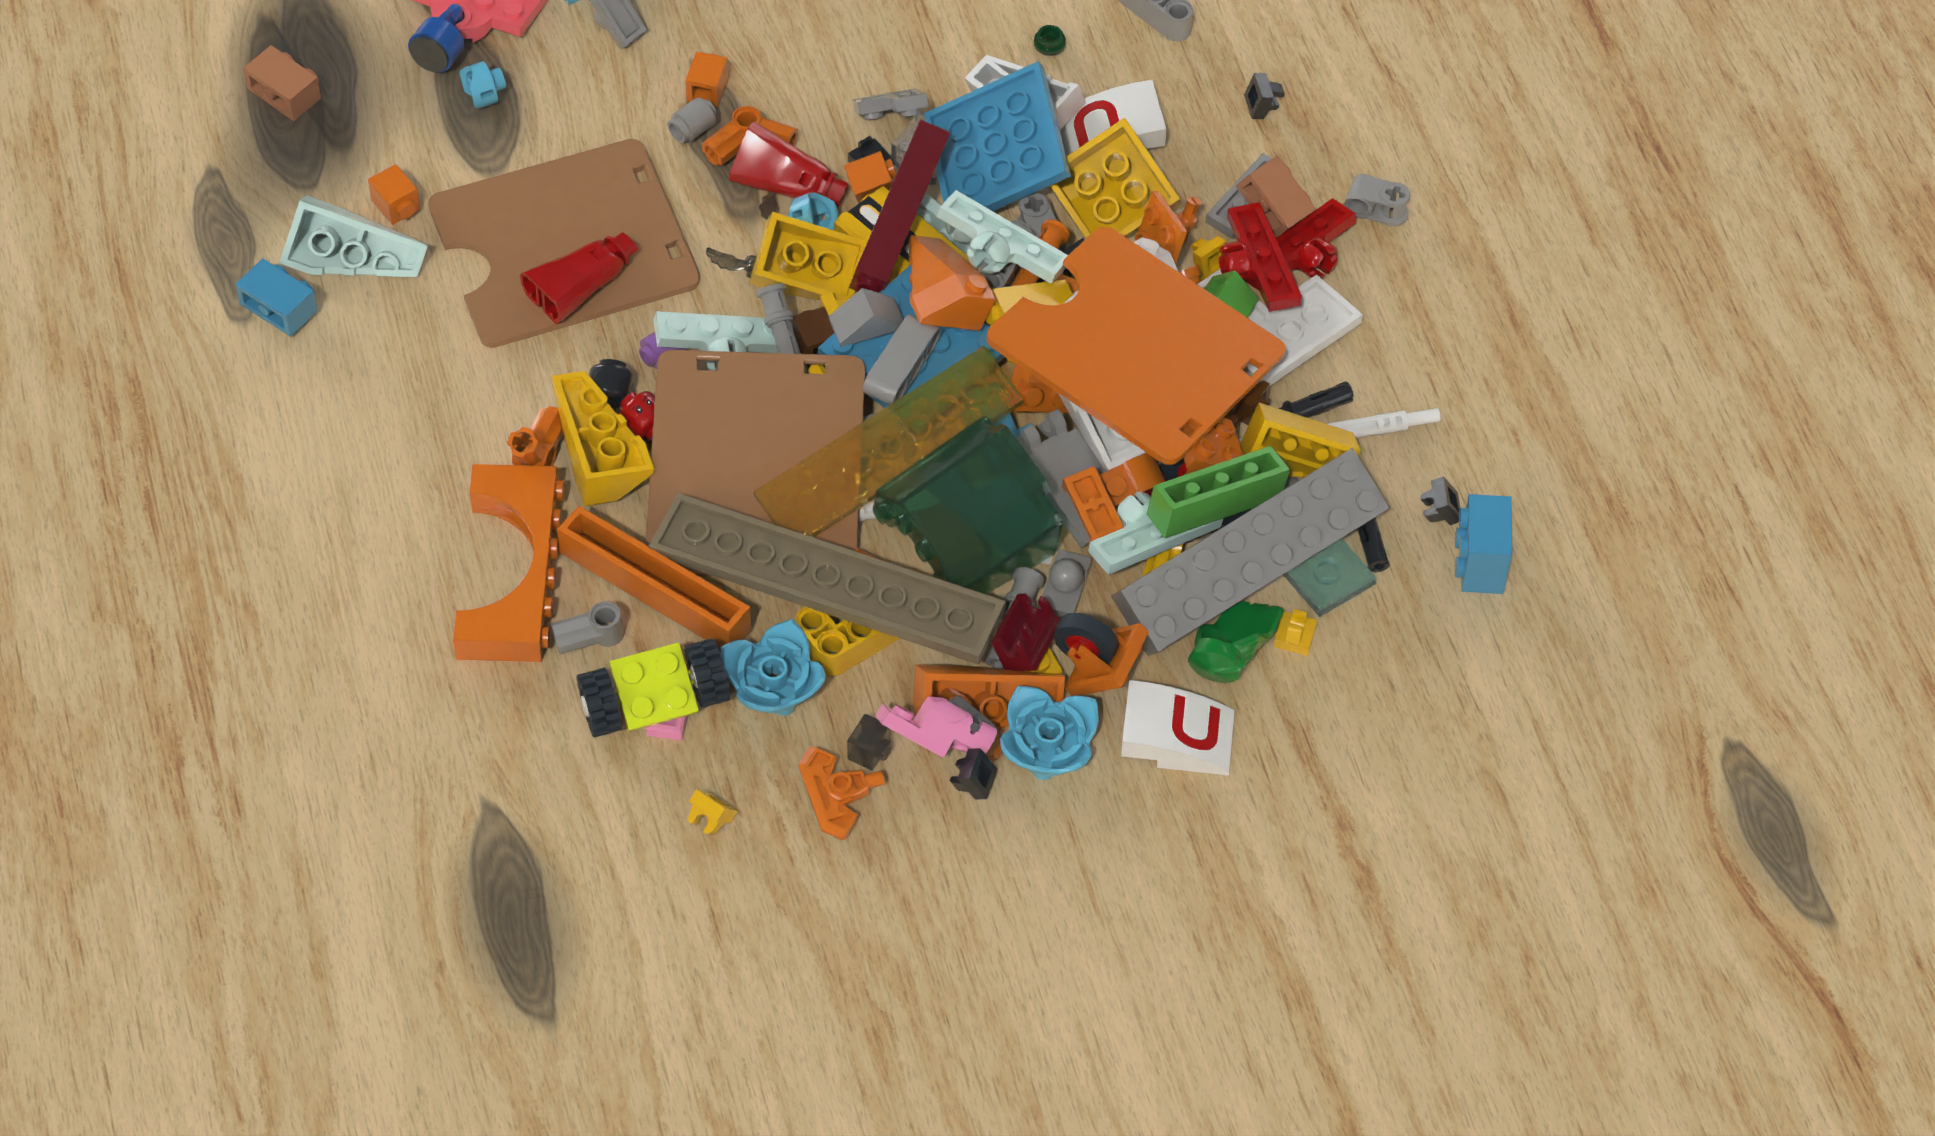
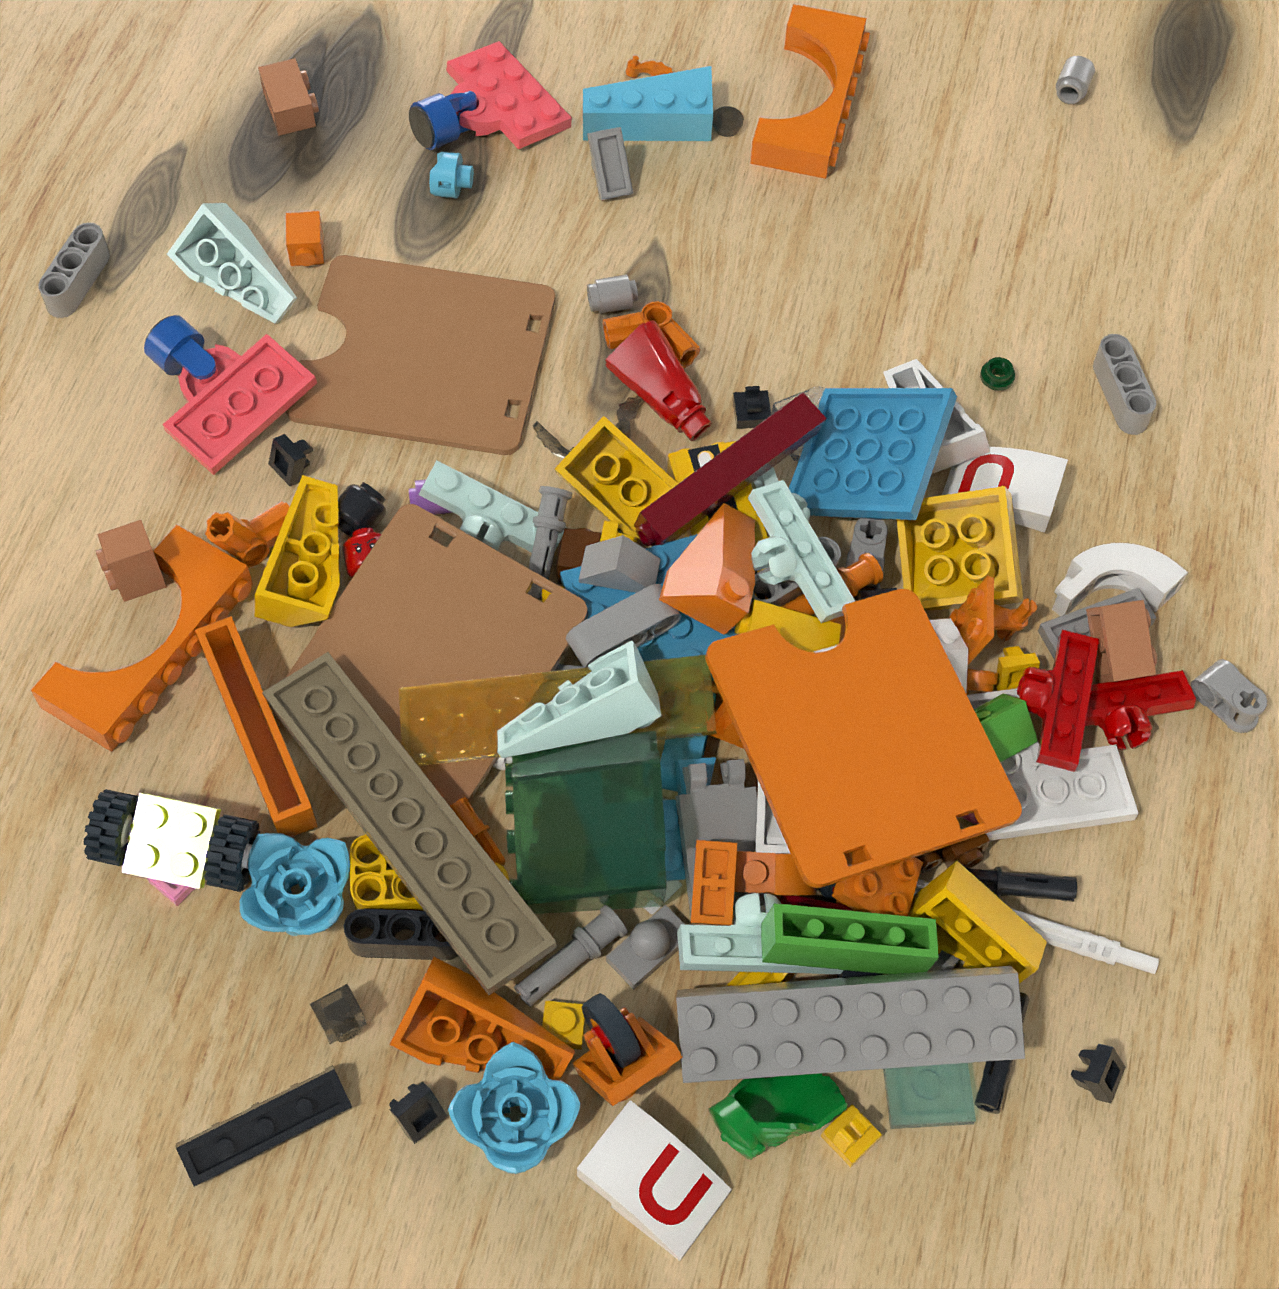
camera: 30 degrees right, 5 degrees up
dark azure brick [236,258,318,337] -> none
red piece [520,232,638,324] -> none
light grey piece [550,601,624,654] -> none
orange brick [685,51,728,107] -> none
yellow tile [688,789,738,835] -> none
medium azure piece [788,193,838,230] -> none
orange piece [798,746,885,840] -> none
orange brick [844,151,896,204] -> none
light grey plate [852,88,928,119] -> none
bright pink plate [875,695,1002,762] -> none
dark red hinge [991,593,1060,671] -> none
black tile [1244,73,1285,119] -> none
dark azure brick [1455,494,1512,594] -> none
none -> light grey beam [38,223,110,318]
none -> nougat brick [95,520,166,602]
none -> coral plate [144,315,317,475]
none -> black hinge [176,1065,352,1187]
none -> black tile [268,434,313,487]
none -> black beam [343,909,458,961]
none -> light aqua wedge [497,640,661,758]
none -> white arch [1052,543,1188,616]

